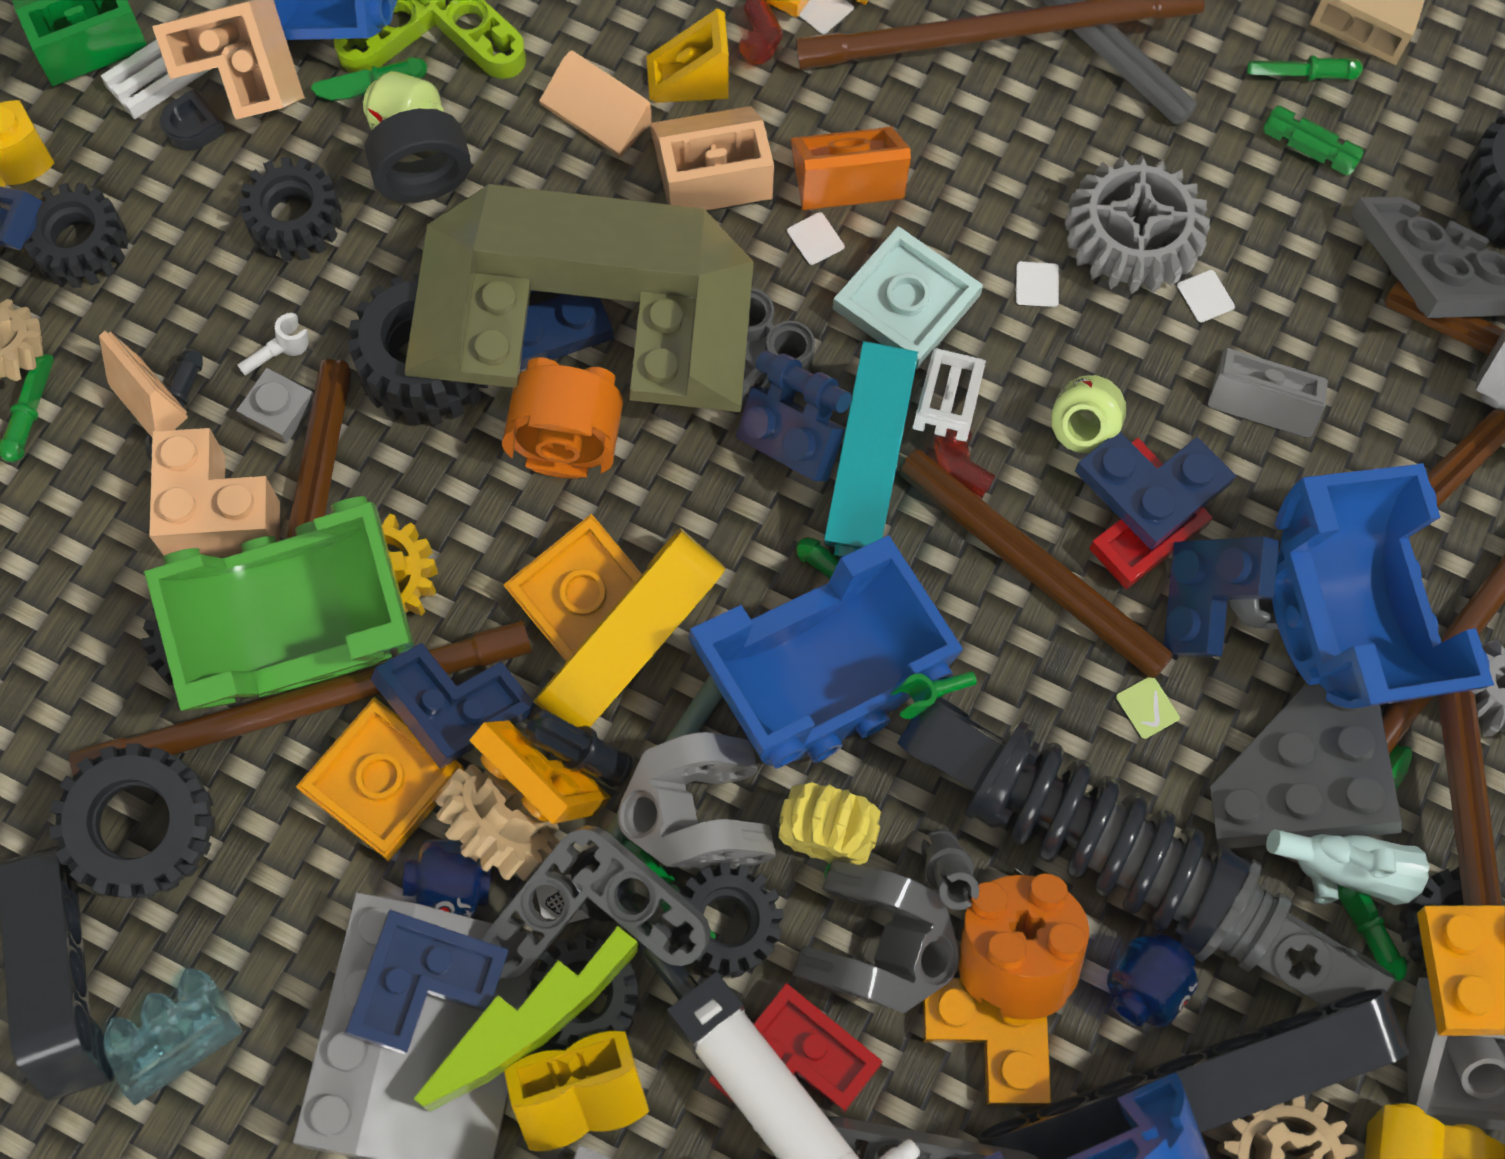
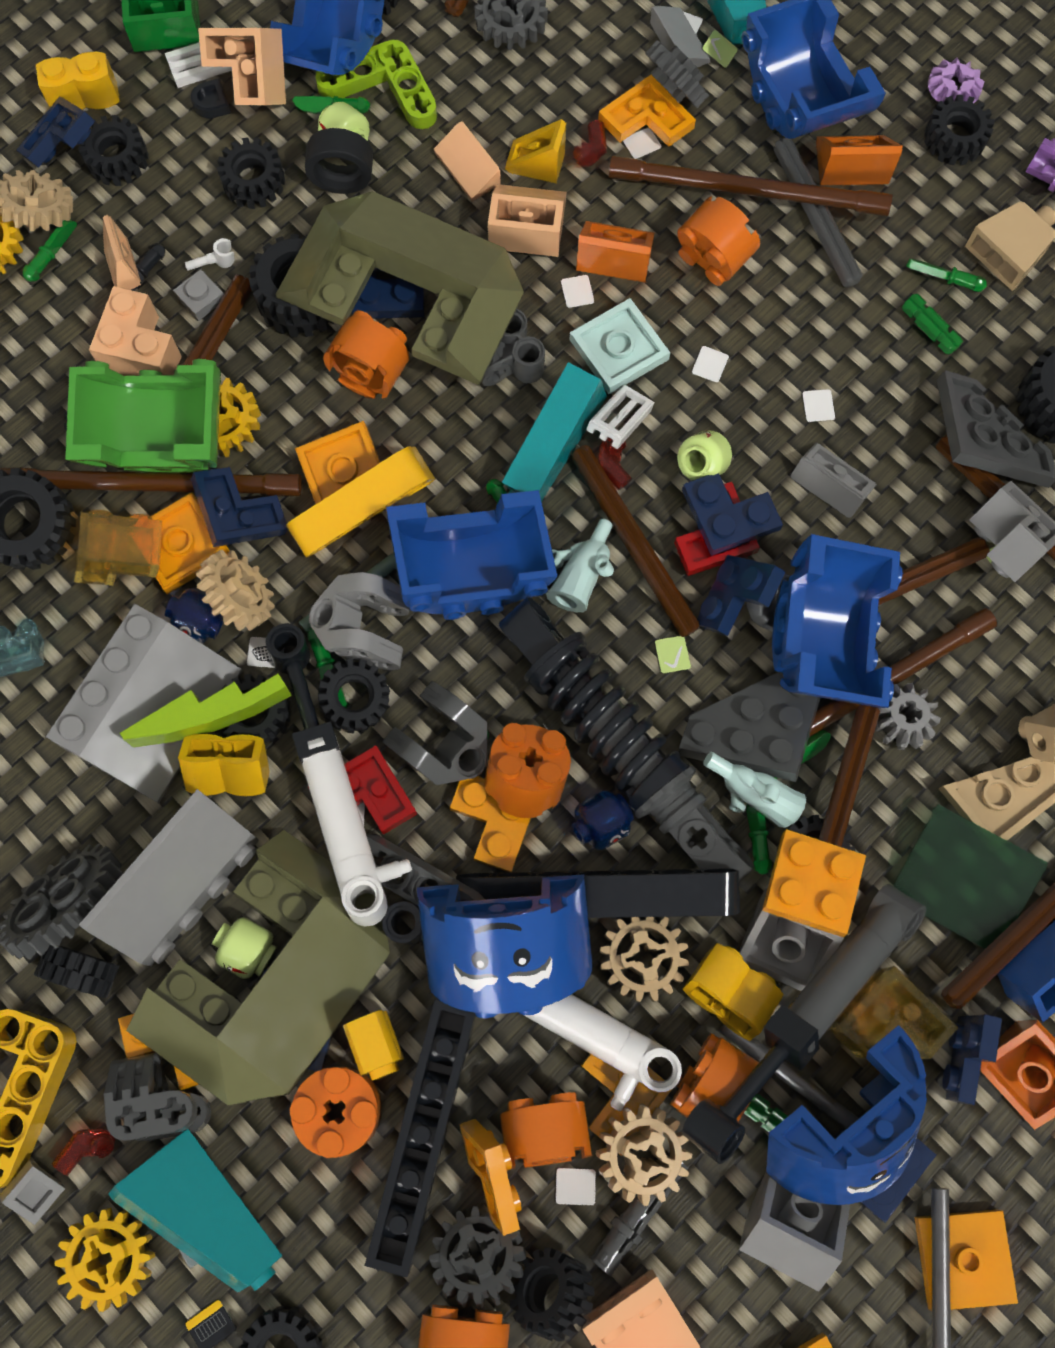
camera: 20 degrees right, 5 degrees up
dark blue plate [344,909,509,1054] -> none
light orange plate [469,720,612,824] -> none
dark grey beam [482,825,711,979] -> none
black axle [525,710,633,787] -> none
dark blue plate [735,350,852,481] -> none
light yellow gear [778,782,881,865] -> none
green hand [891,671,977,719] -> none
dark grey pin [921,829,979,910] -> none
light grey gear [1065,154,1210,295] -> none
none -> clear yellow brick [74,510,162,586]
none -> light aqua piece [546,519,614,613]
none -> orange brick [677,196,760,286]

